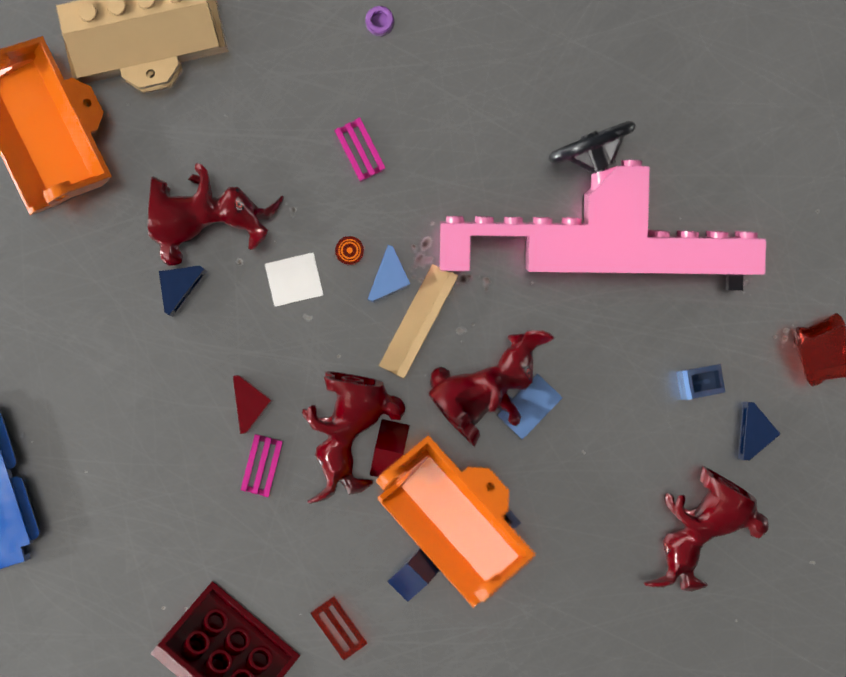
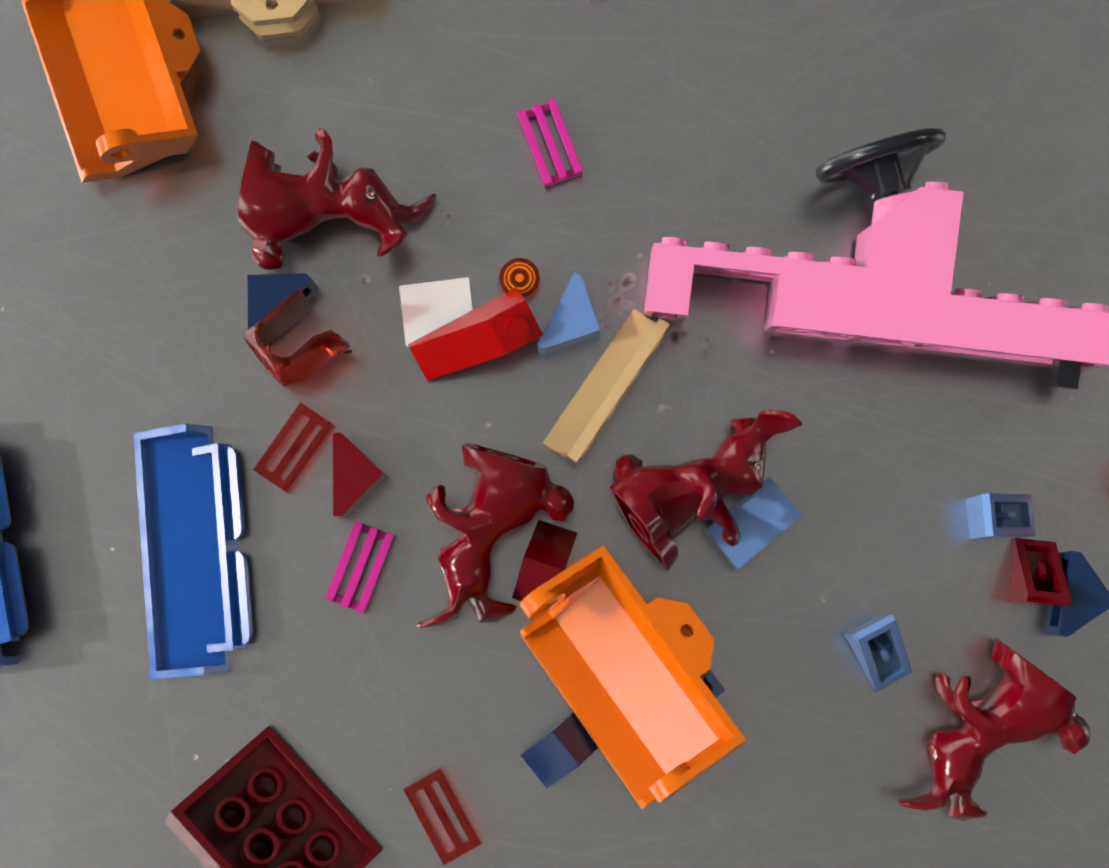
camera: 20 degrees right, 5 degrees down
none -> blue slope [133,423,253,680]
none -> clear red piece [244,290,352,387]
none -> clear red tile [253,402,336,494]
none -> red slope [408,287,543,381]
none -> medium blue slope [843,614,912,692]
none -> dark red slope [1008,538,1072,607]

